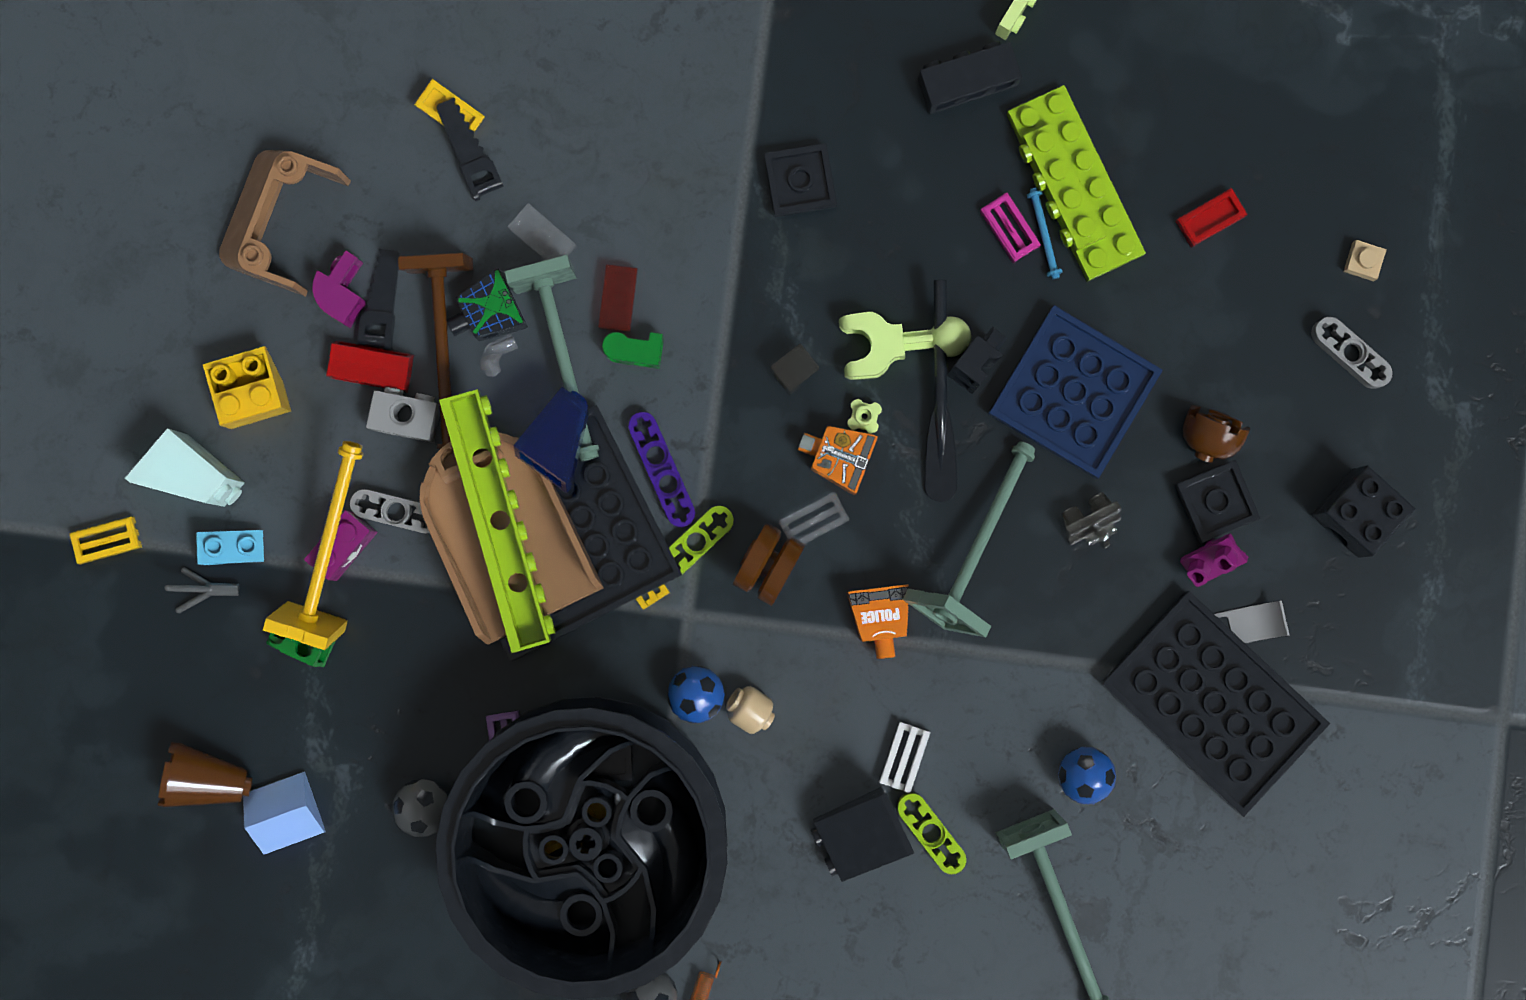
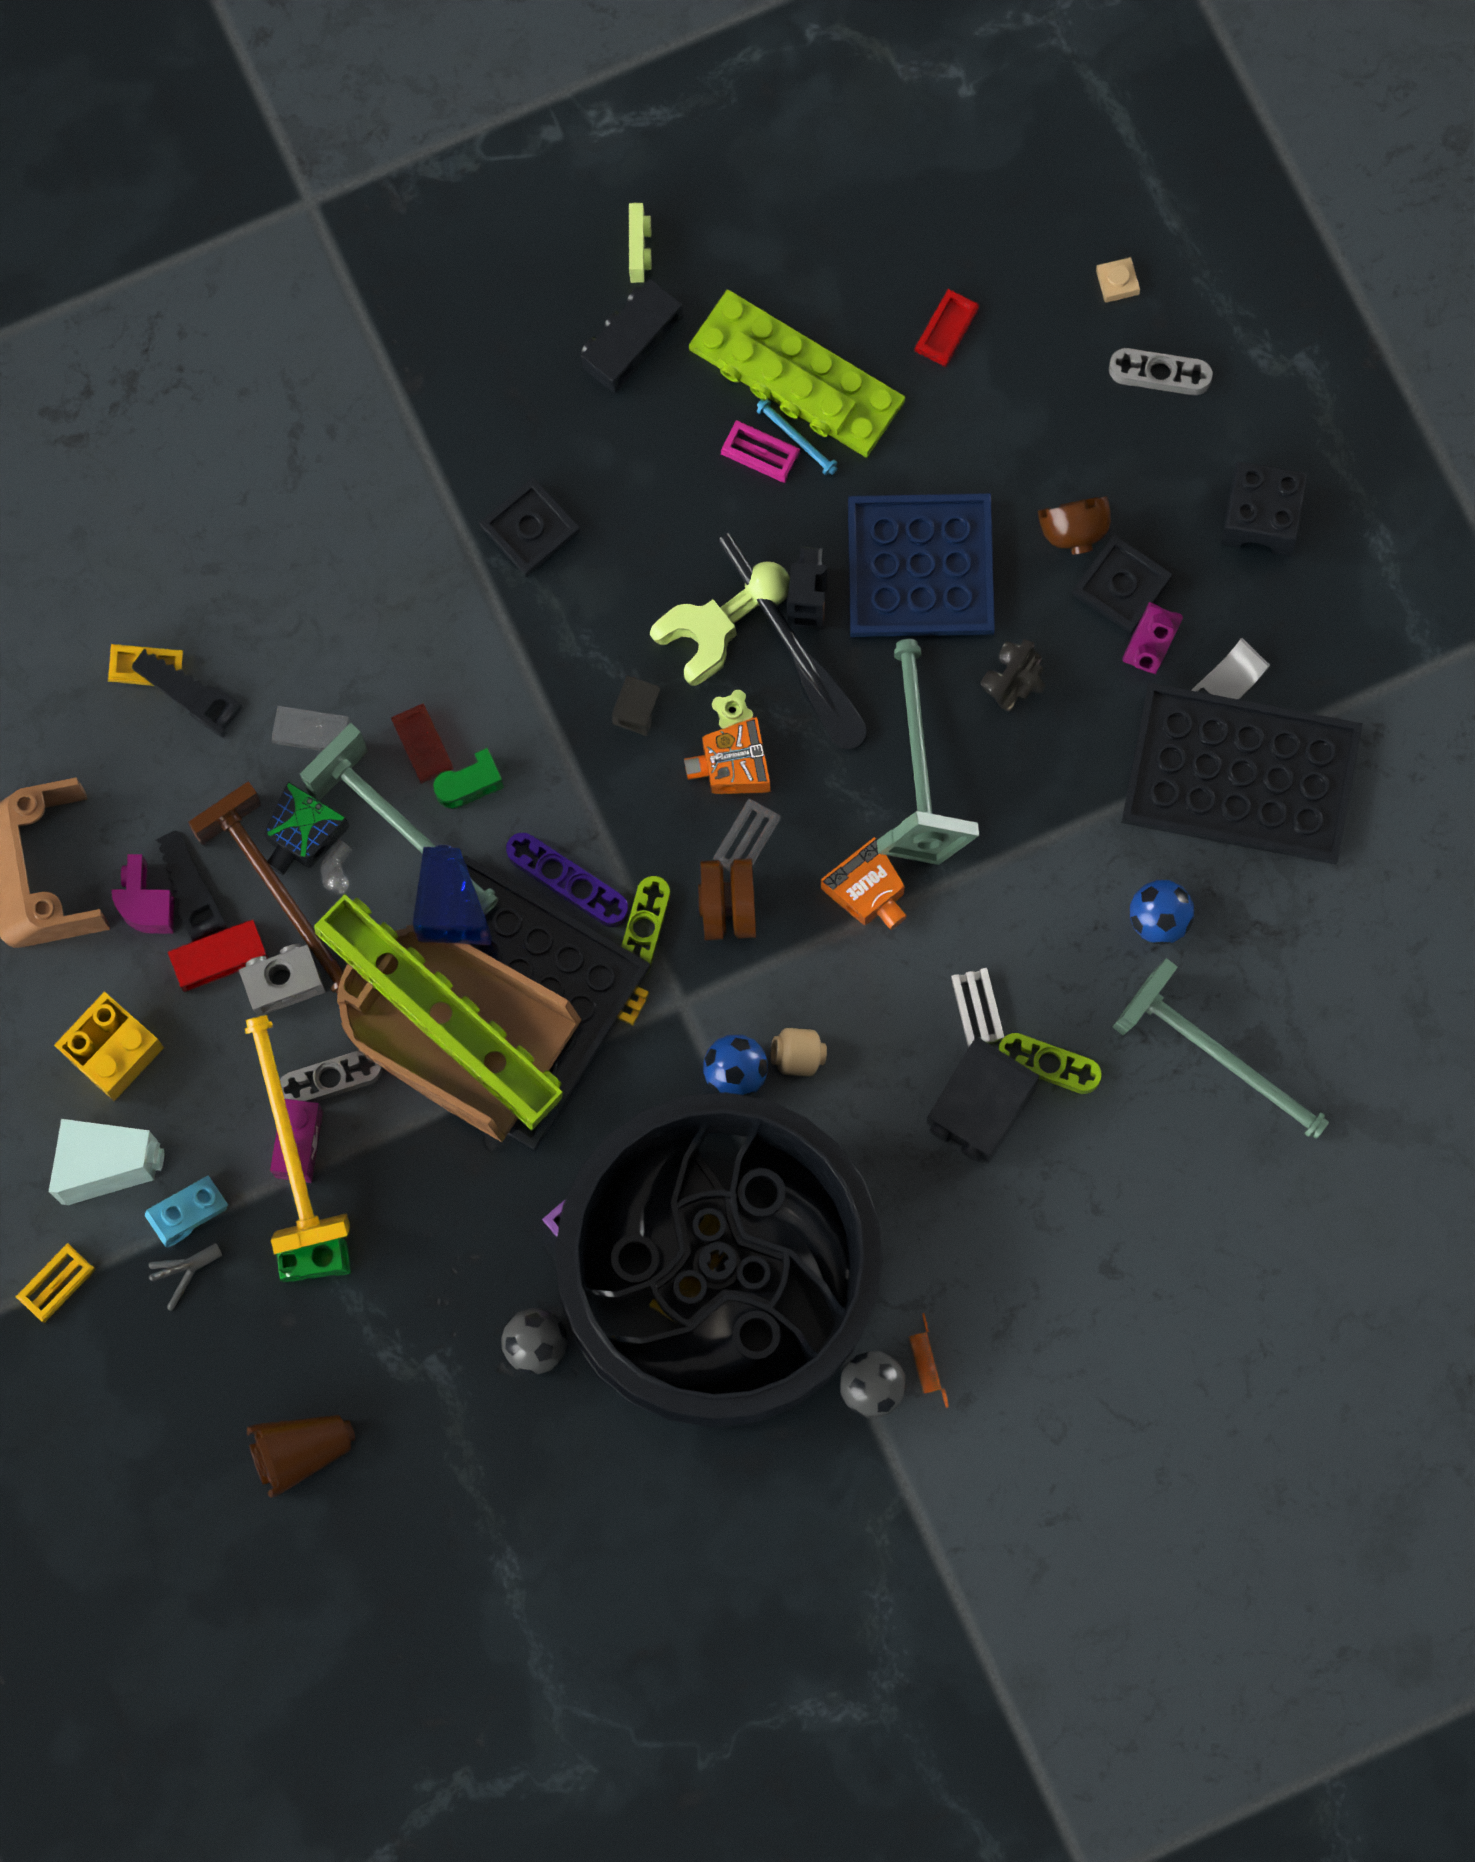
camera: 25 degrees left, 10 degrees down
light blue slope [243,772,326,854] -> none

